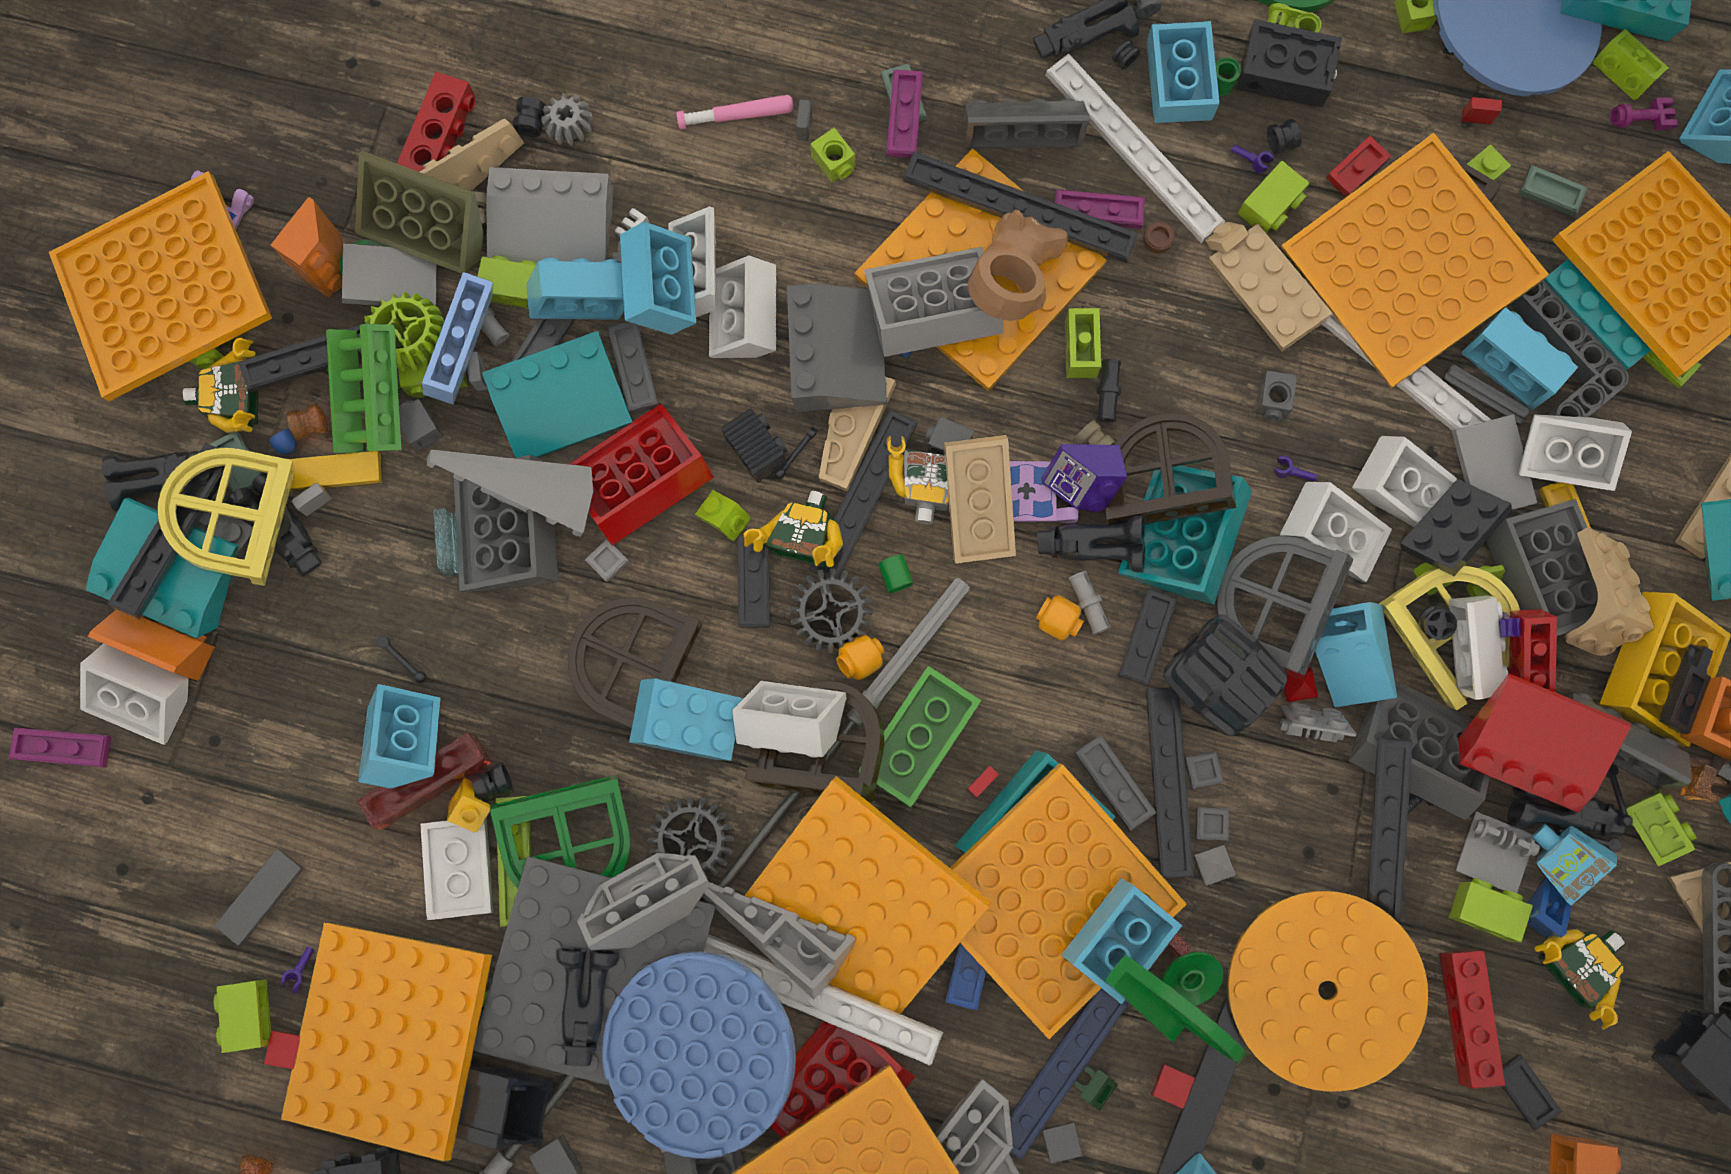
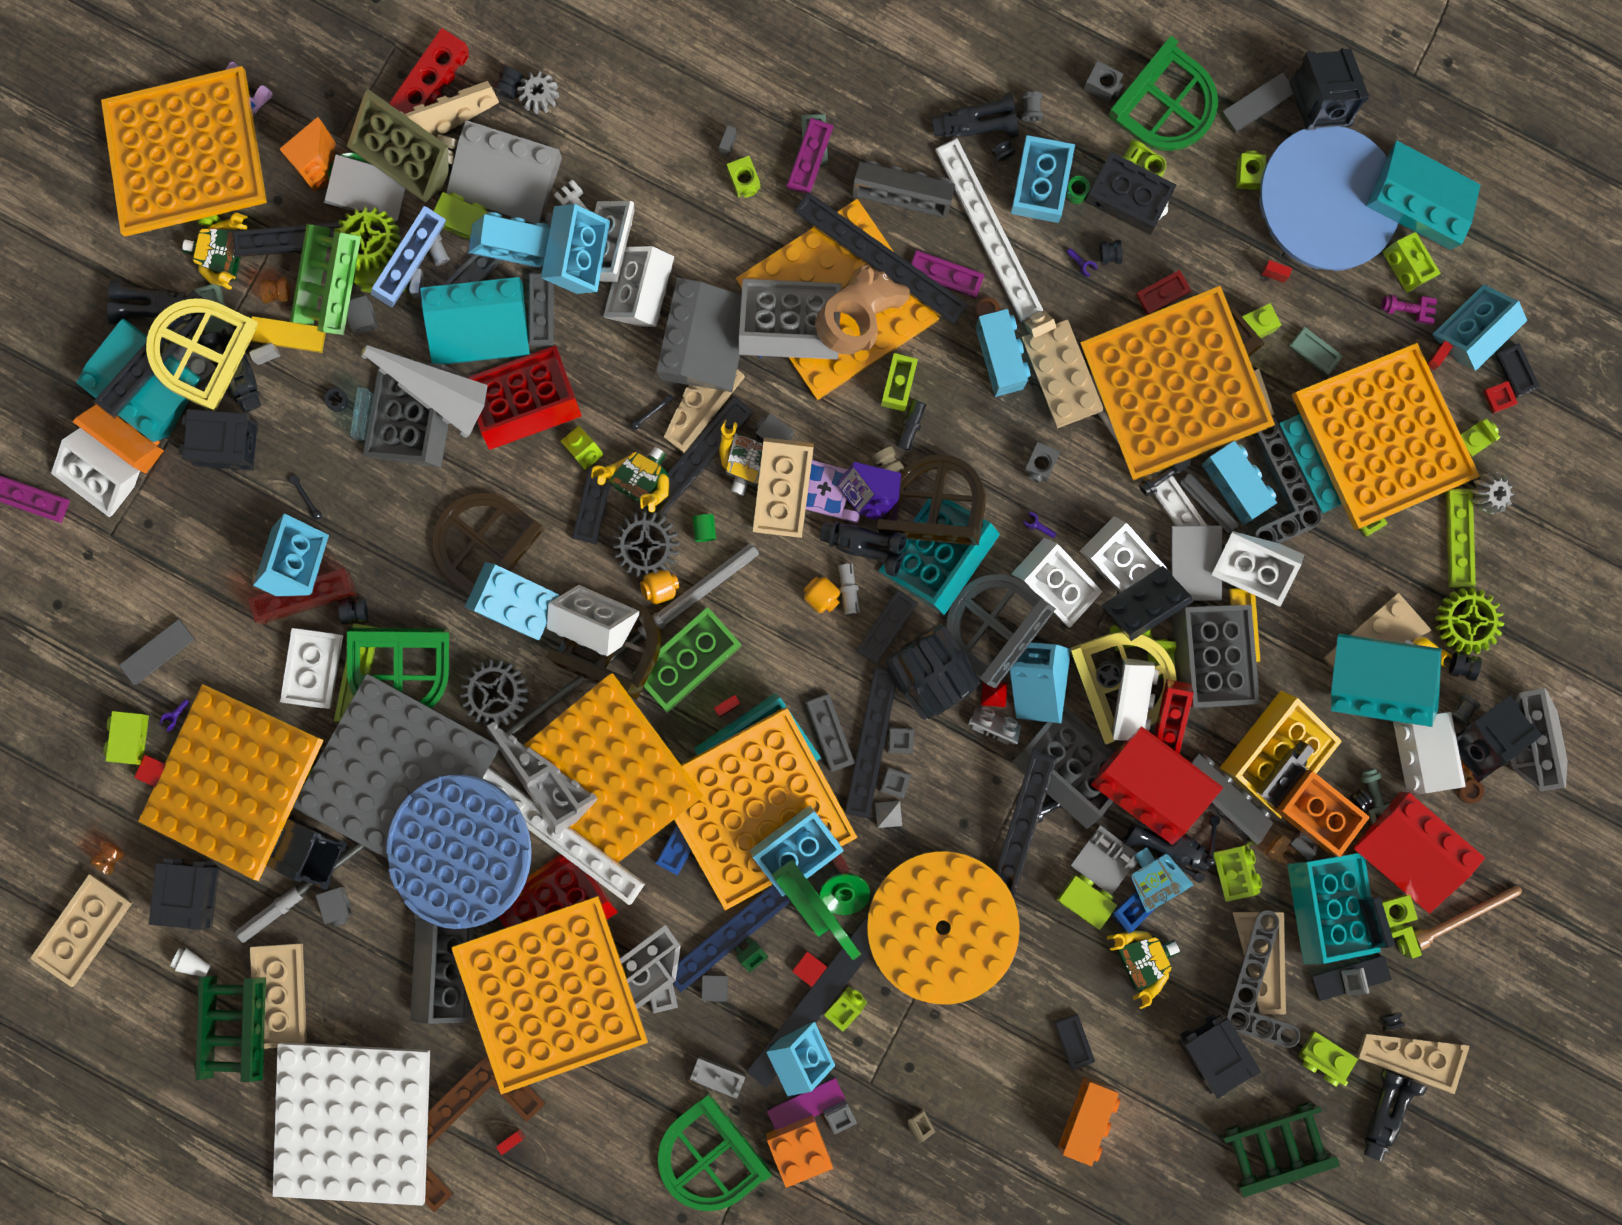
camera: 10 degrees right, 5 degrees up
blue hinge [269,429,297,455] -> none
yellow bracket [447,778,491,833] -> none
black piece [556,947,619,1066] -> none
light grey wedge [577,853,710,950] -> none
light grey tile [585,539,629,583] -> none
bright pink piece [676,95,794,129] -> none
black brick [721,408,788,483] -> none
lime brick [1238,161,1309,234] -> none
red brick [1439,950,1505,1089] -> none
dark purple hand [1500,612,1521,637] -> none
tan bracket [1564,527,1655,656] -> none
none -> black container [179,409,259,471]
none -> black bush [324,388,348,412]
none -> lime bracket [824,986,867,1032]
none -> medium azure brick [975,309,1030,397]
none -> black hinge [1138,459,1191,497]
none -> red tile [1427,340,1453,371]

